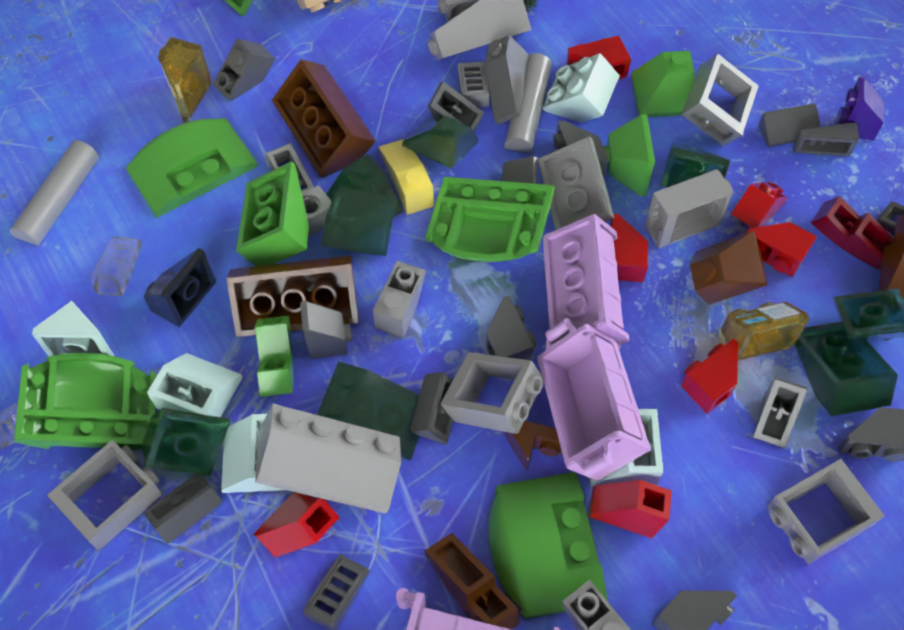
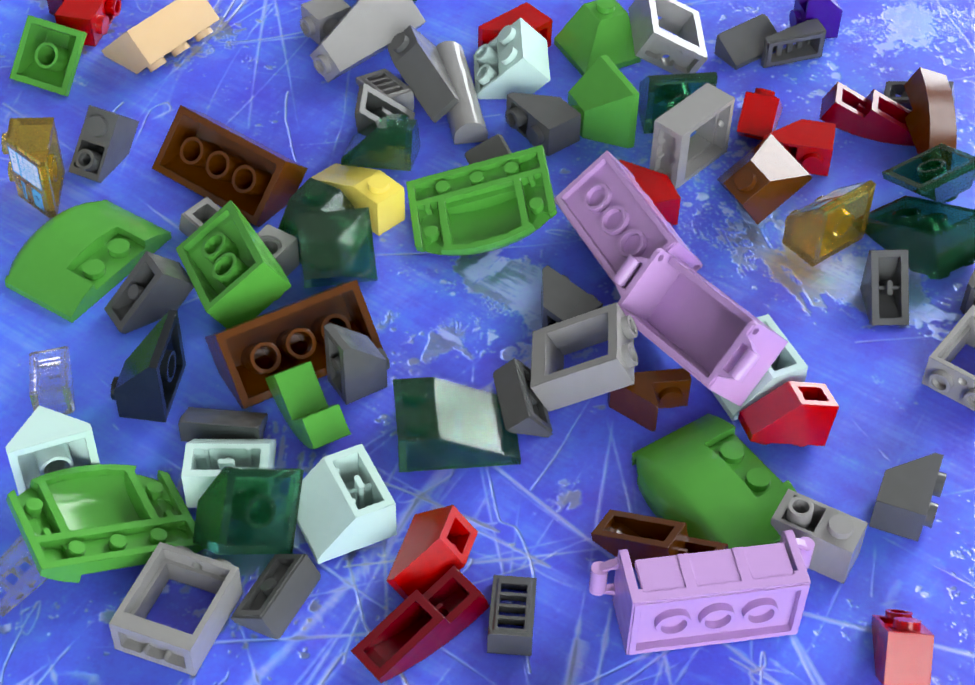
camera: 25 degrees left, 15 degrees down
light grey slope [255,404,401,514] -> none
light grey slope [373,261,426,338] -> none
light grey tile [537,136,615,230] -> none
red slope [681,339,738,414] -> none
none -> dark grey slope [104,251,194,334]
none -> dark grey slope [178,407,268,442]
none -> dark red slope [351,565,490,683]

